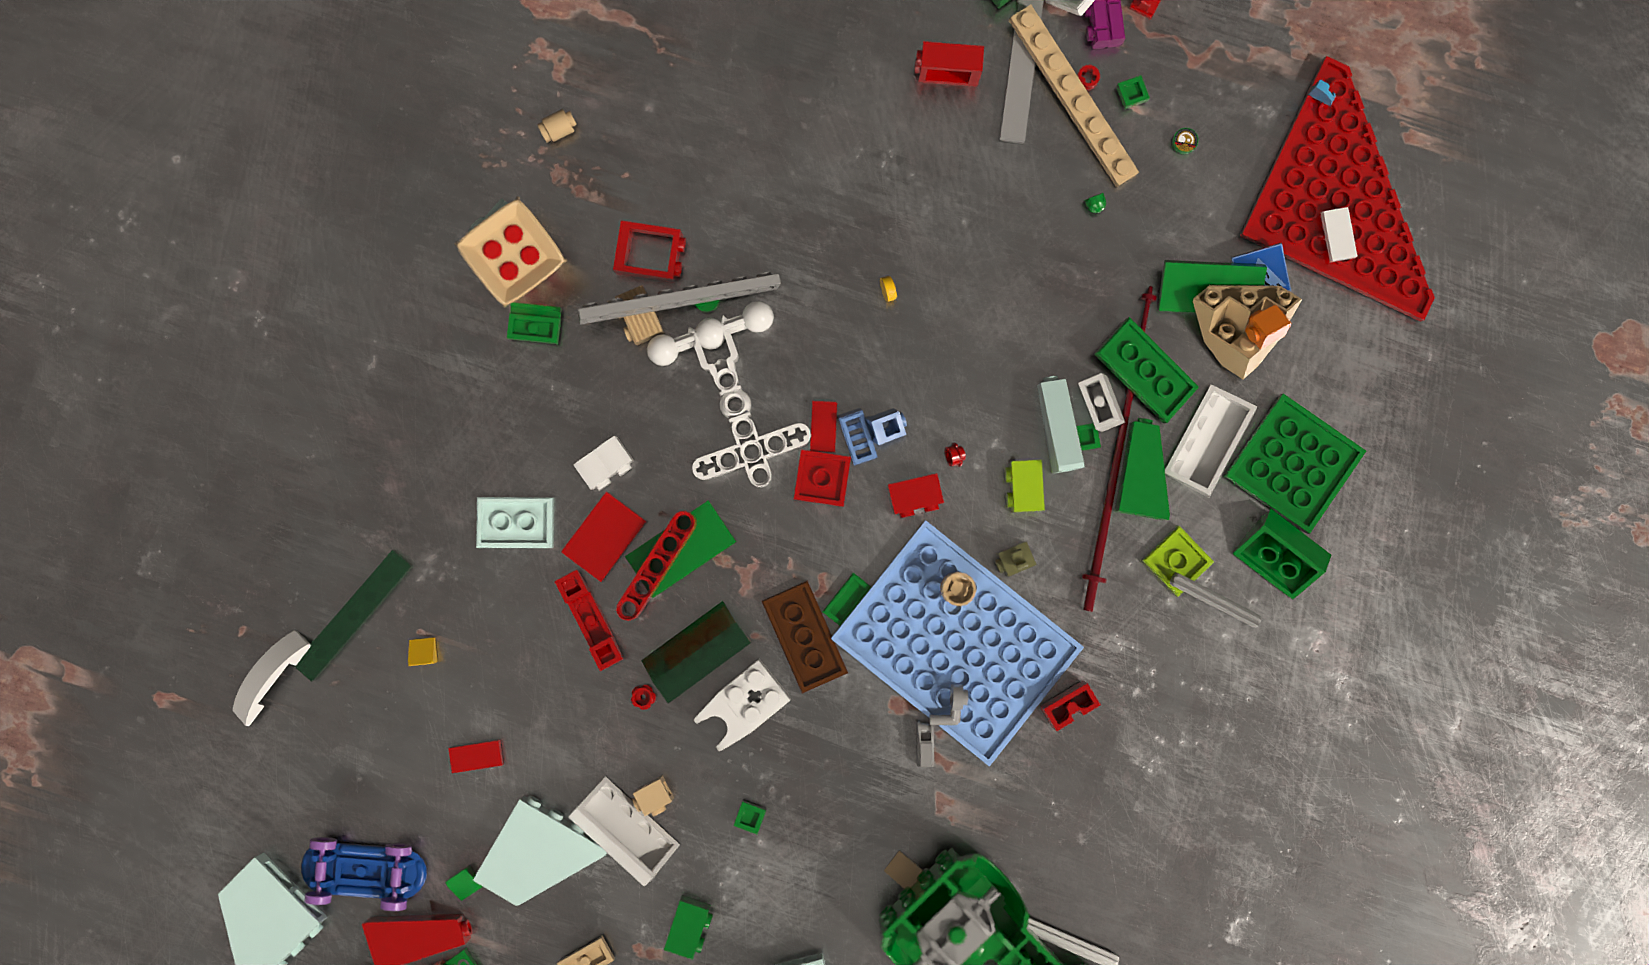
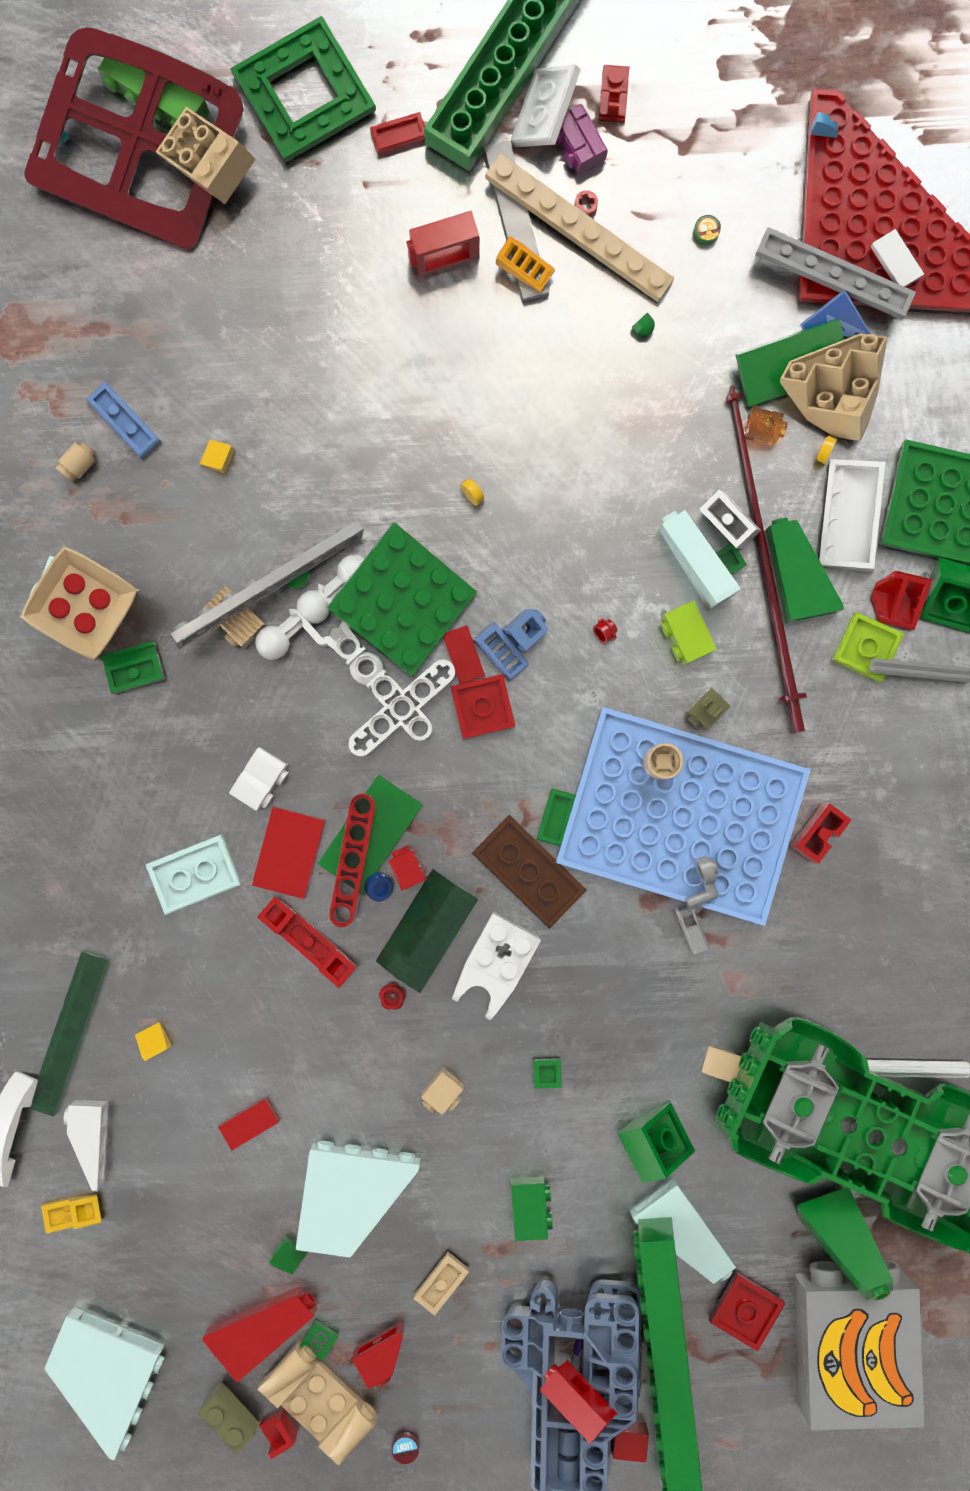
camera: 25 degrees left, 0 degrees up
blue piece [301,837,427,911] -> none
white slope [569,776,680,886] -> none
red window [613,220,686,283] -> none
red brick [887,473,944,518] -> none
green tile [1094,317,1199,424] -> none
green plate [1116,75,1150,109] -> none
orange brick [1245,304,1292,349] -> none
none -> yellow slope [41,1194,102,1234]
none -> white slope [64,1100,109,1191]
none -> medium blue tile [86,381,161,459]
none -> yellow slope [200,439,235,475]
none -> green plate [326,522,477,676]
none -> blue tile [364,873,393,902]
none -> red brick [388,845,428,891]
none -> light orange slope [496,236,555,293]
none -> green slope [618,1102,695,1183]
none -> clear orange brick [744,405,787,445]
none -> light grey plate [755,227,916,320]
none -> yellow tile [816,436,837,464]
none -> red slope [871,571,932,630]

